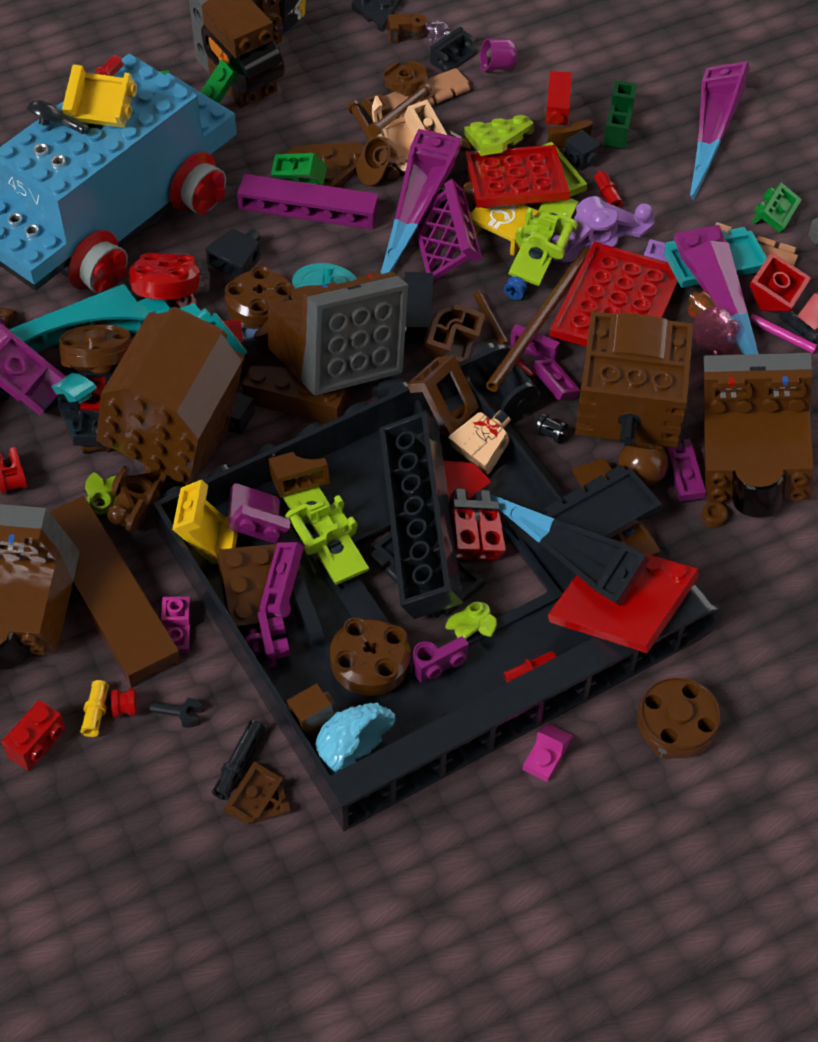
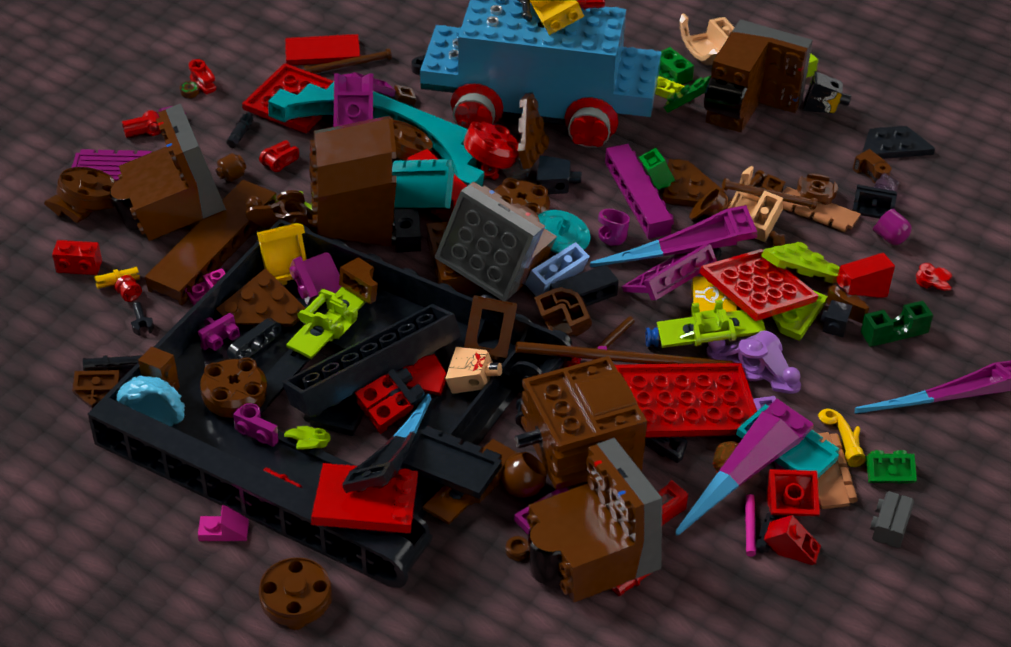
camera: 60 degrees right, 10 degrees down
magenta plate [260,542,304,617] -> none
red axle [594,170,623,208] -> none
clear pink tile [693,306,740,356] -> none
none -> reddish brown plate [518,92,549,169]
none -> magenta helmet [598,209,630,246]
none -> light nougat piece [680,13,734,65]
none -> yellow plant [818,409,866,467]
none -> red plate [916,263,952,291]

